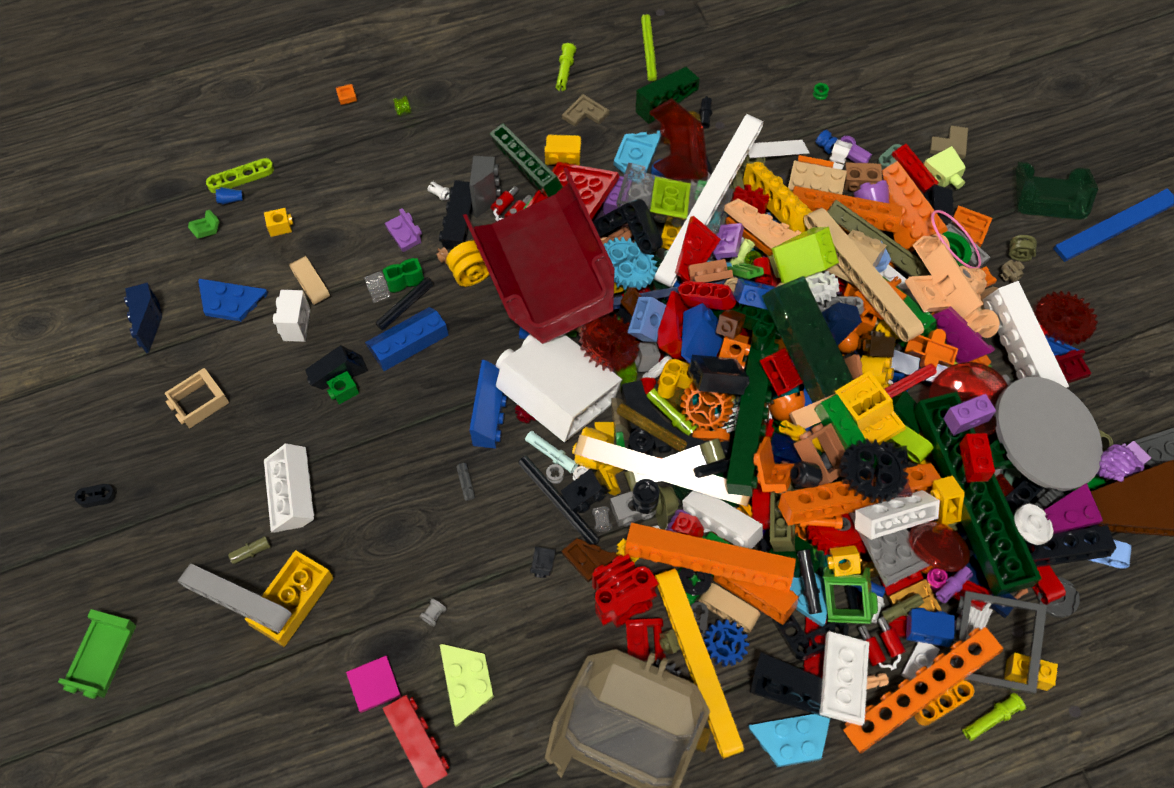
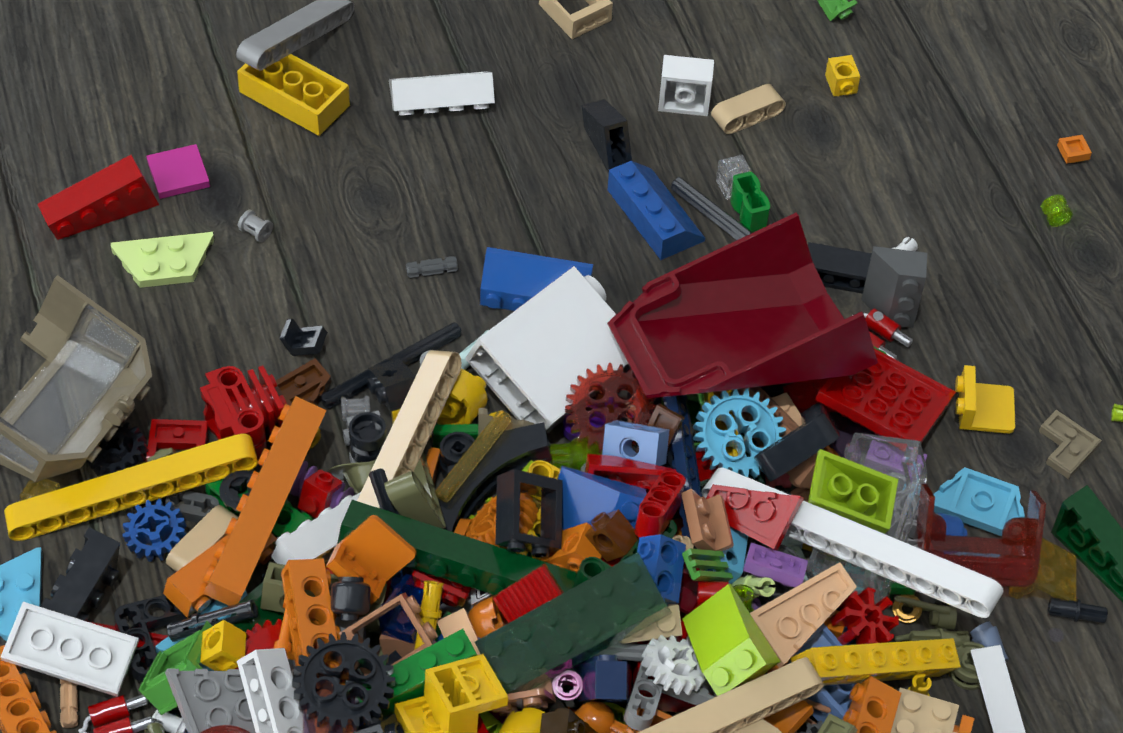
camera: 90 degrees right, 10 degrees down
blue wing [198,279,268,322] -> none
lime beam [206,158,274,193] -> none
blue cone [216,187,242,205] -> none
olive axle [228,536,271,564] -> none
green brick [327,371,359,404] -> none
medium lavender bracket [385,208,422,252] -> none
dark green brick [489,123,563,198] -> none

